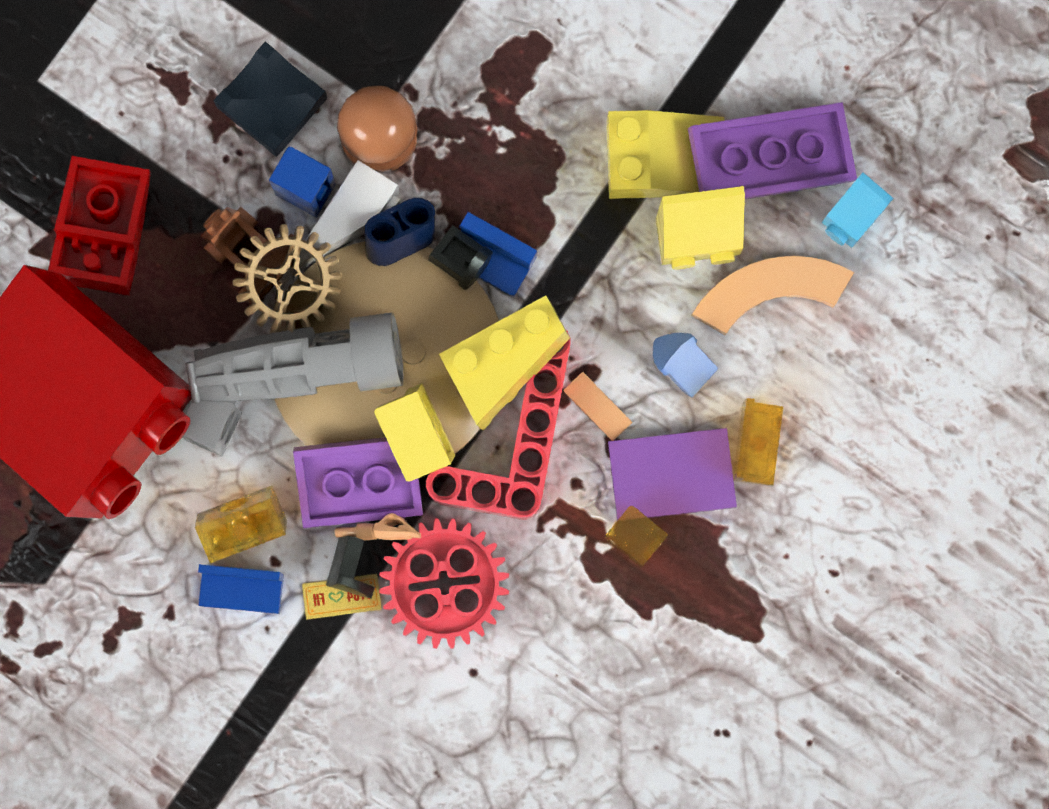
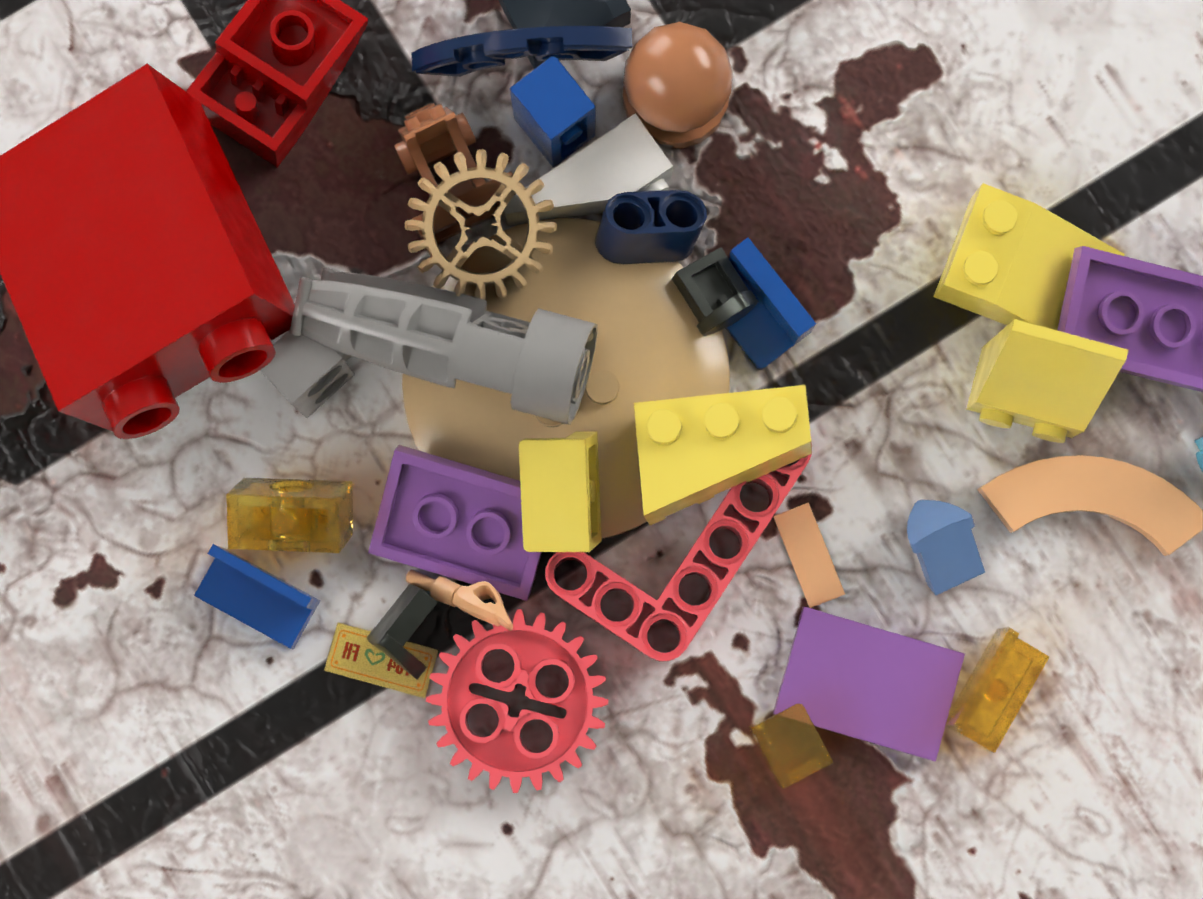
camera: 25 degrees right, 0 degrees up
none -> dark blue tile [411,26,633,77]

